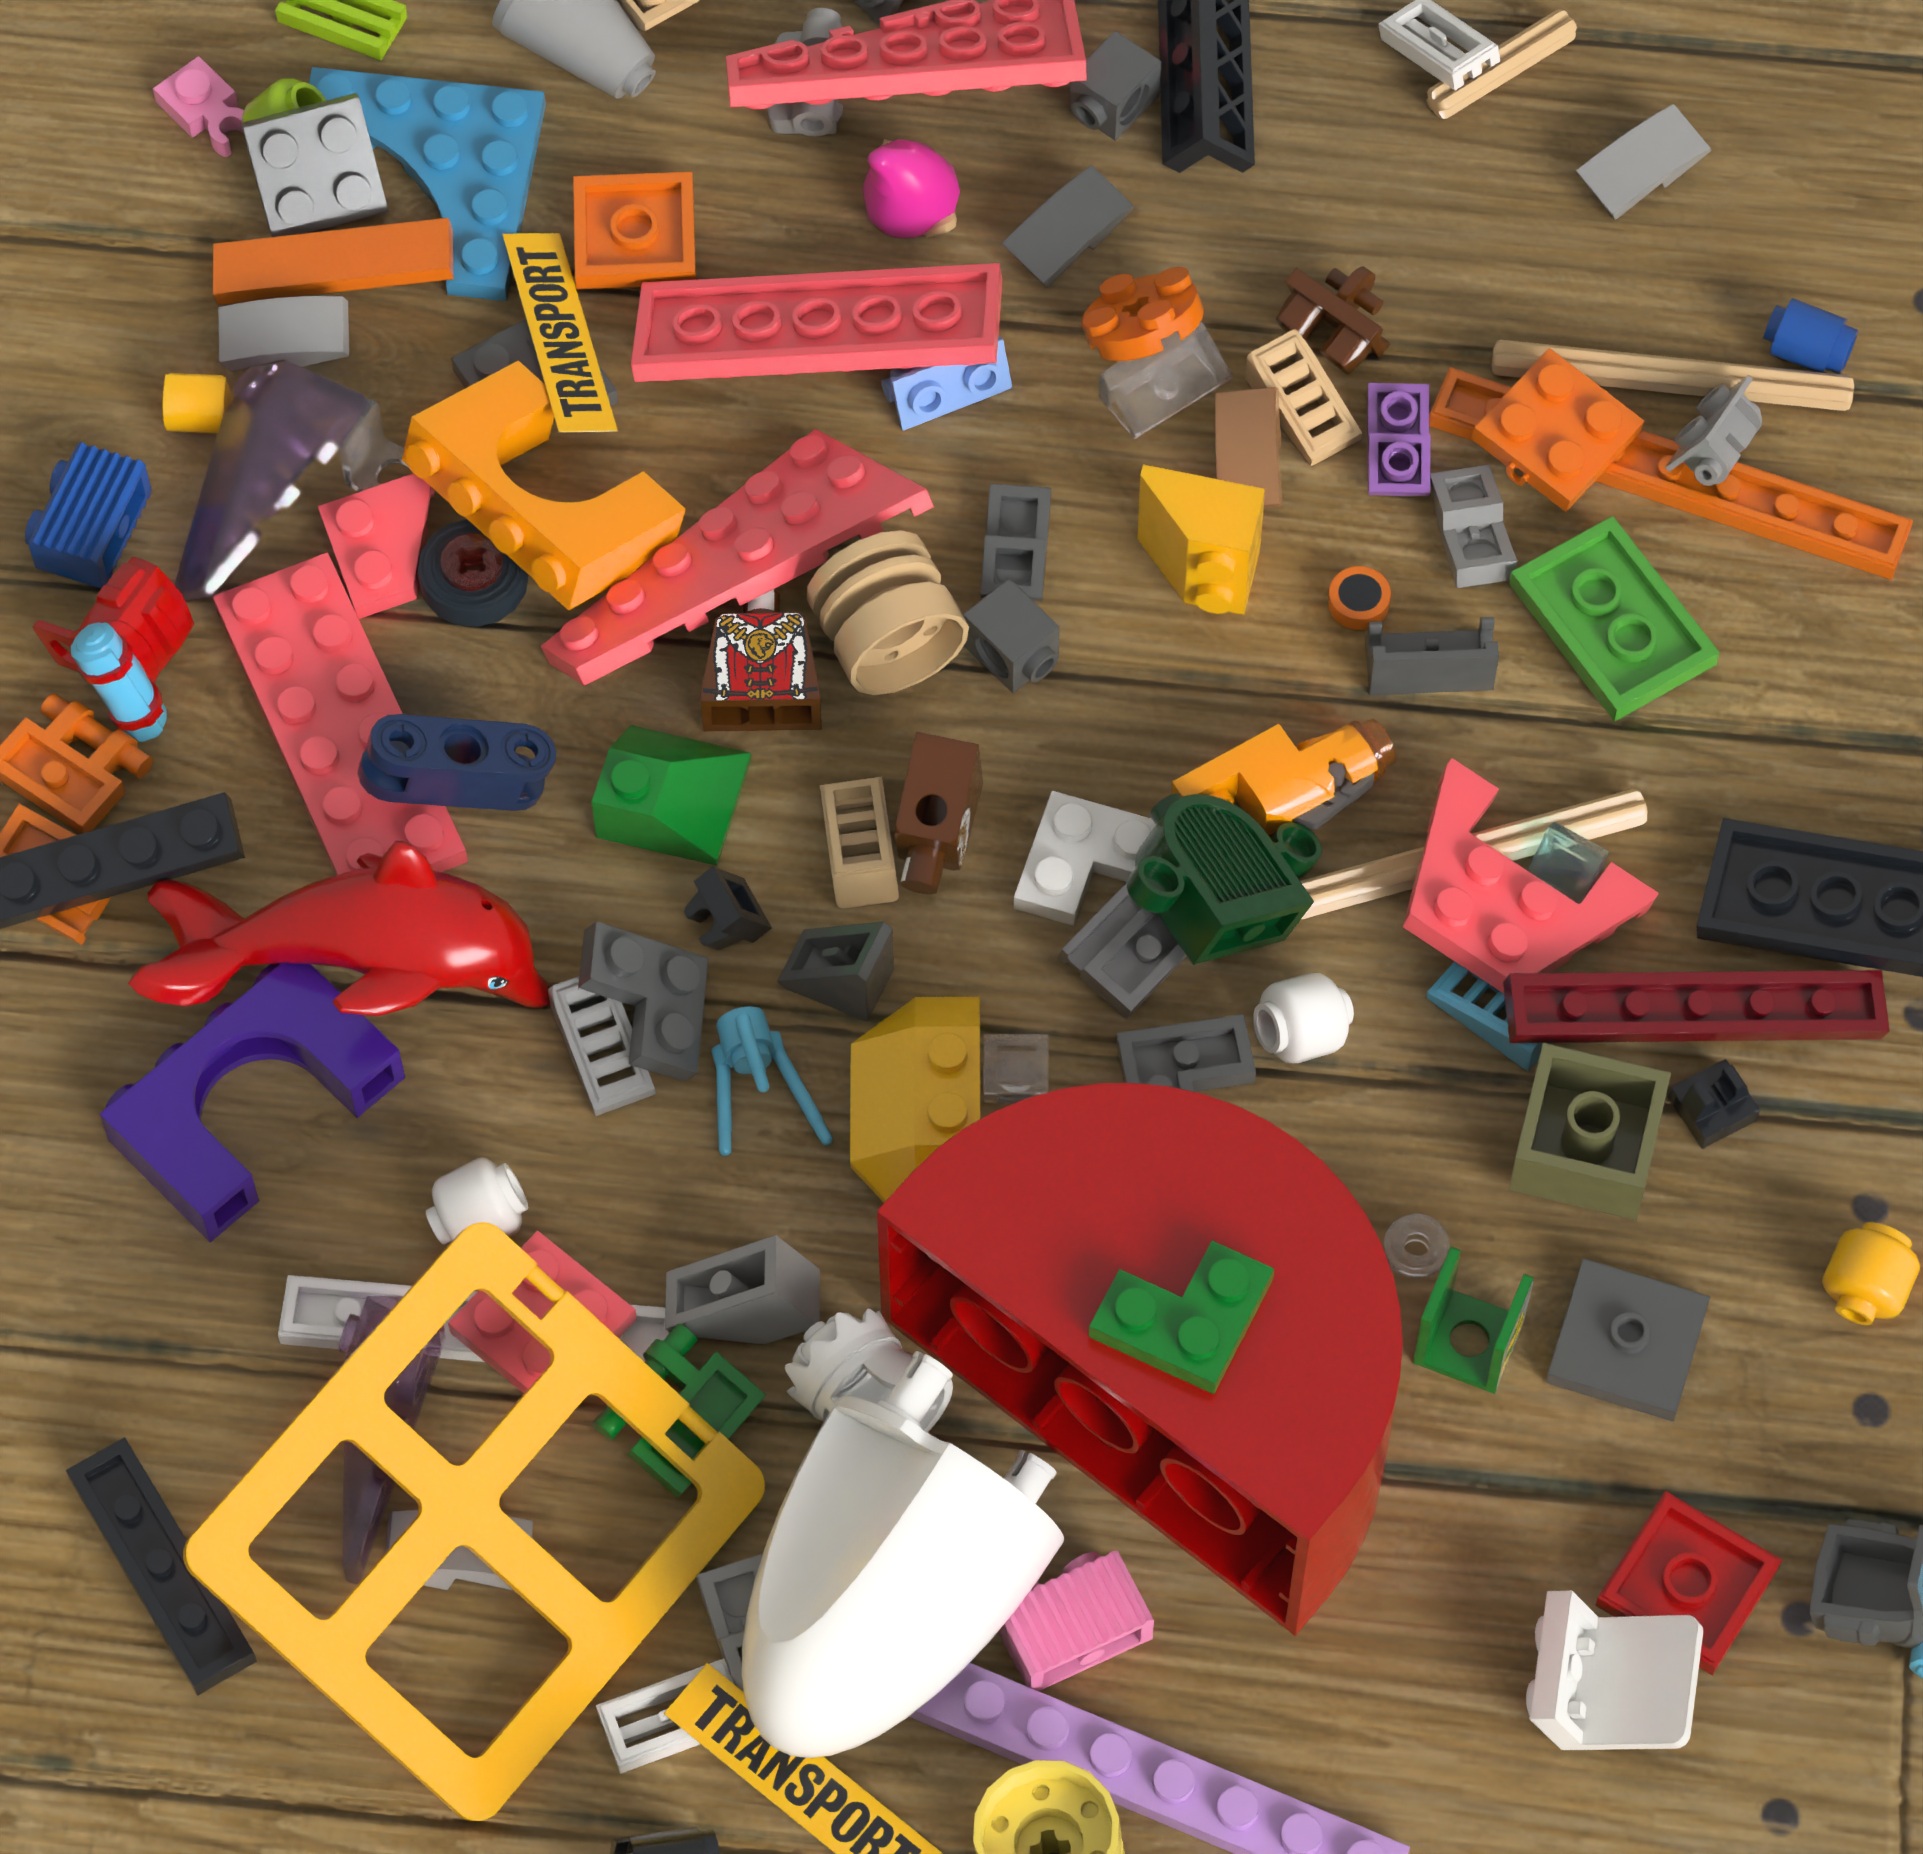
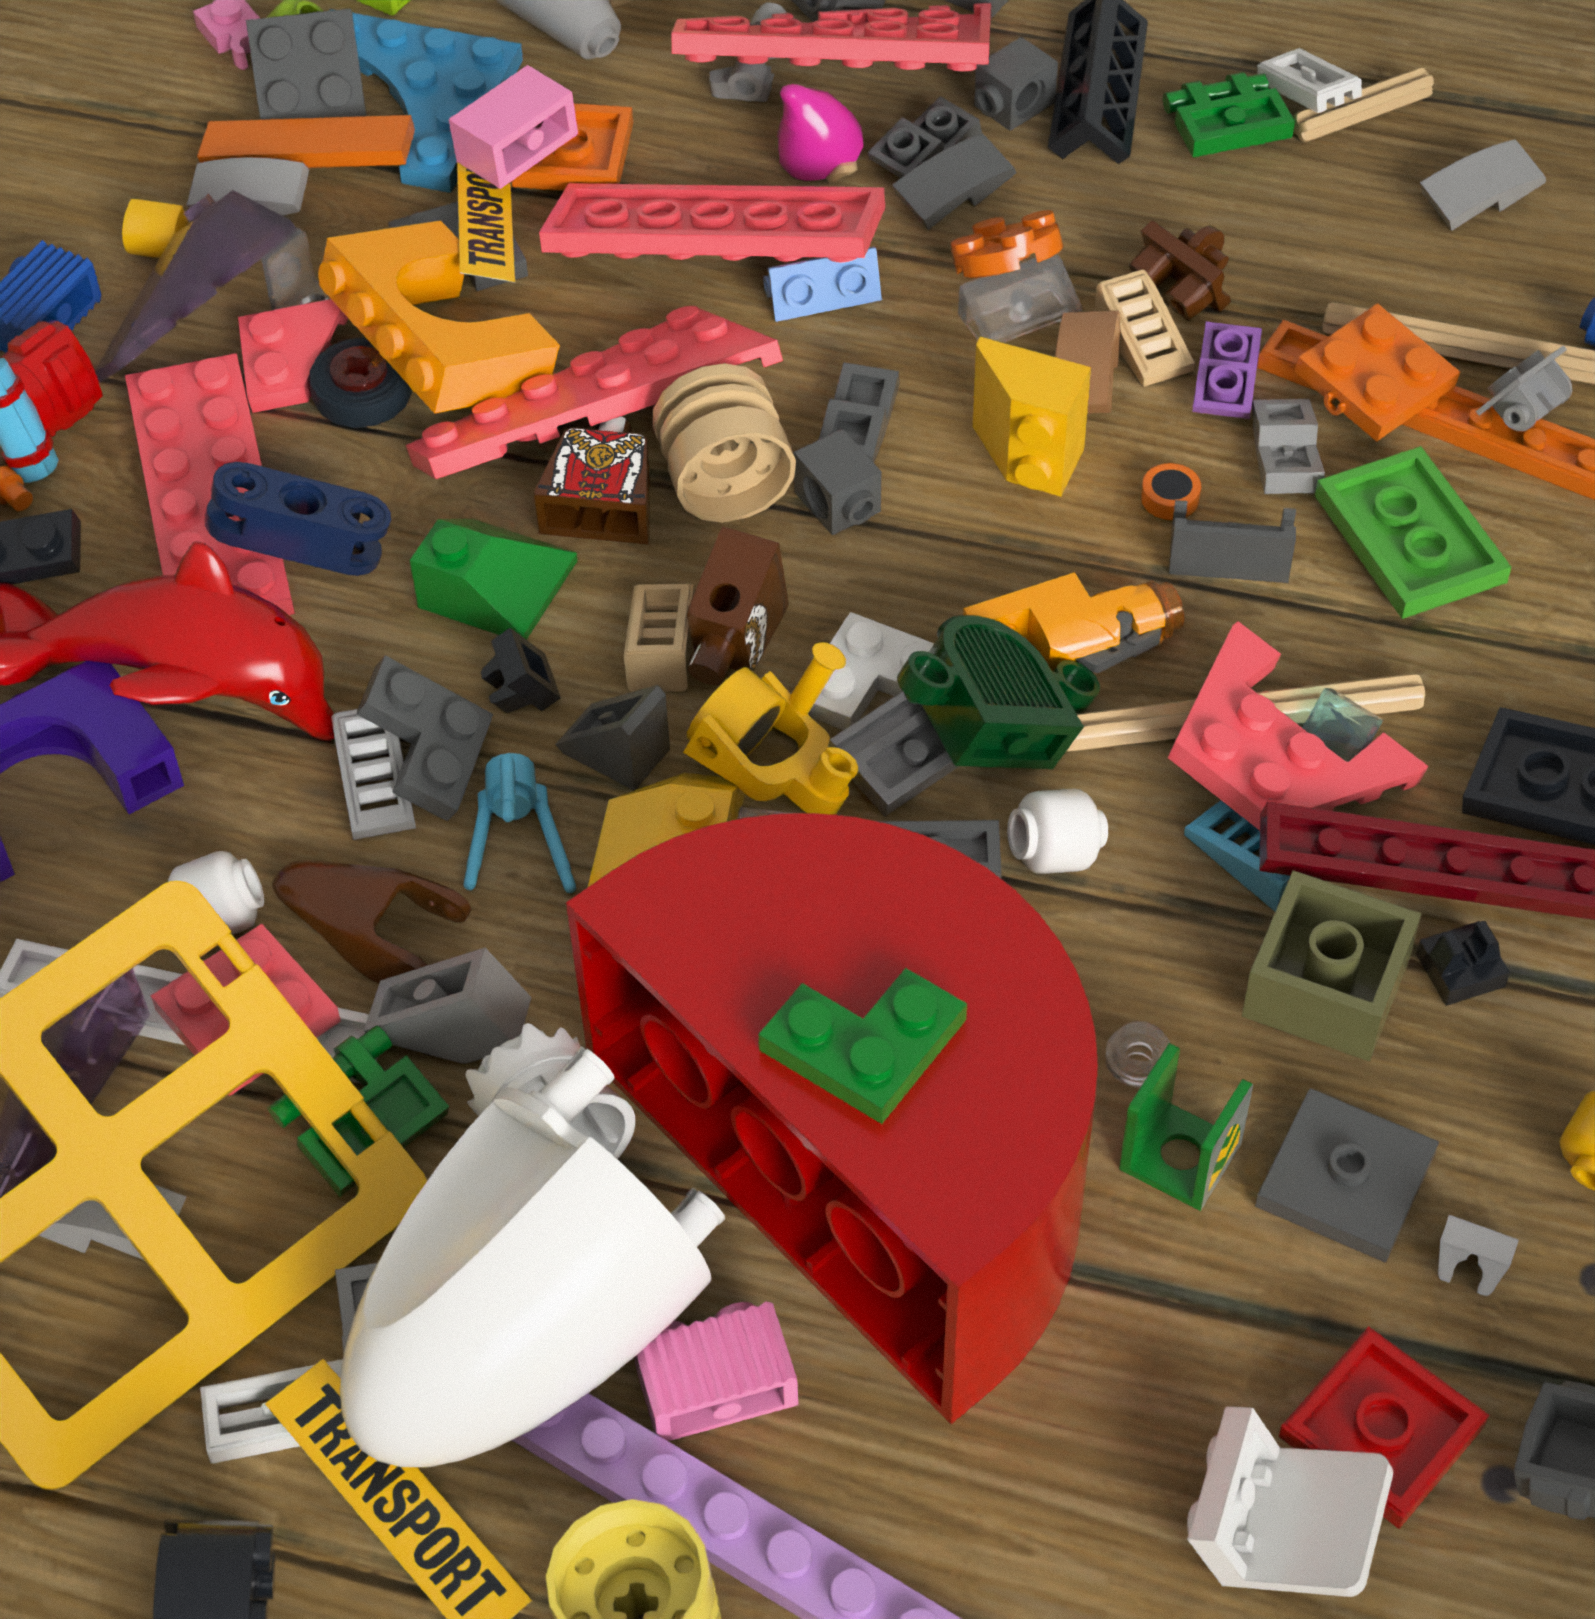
camera: 10 degrees right, 10 degrees down
none -> reddish brown animal [272,860,472,984]
none -> bright pink brick [448,65,578,189]
none -> yellow piece [683,642,858,815]
none -> dark grey slope [868,96,982,178]
none -> green plate [1163,72,1295,158]
none -> light grey tile [1438,1215,1519,1296]

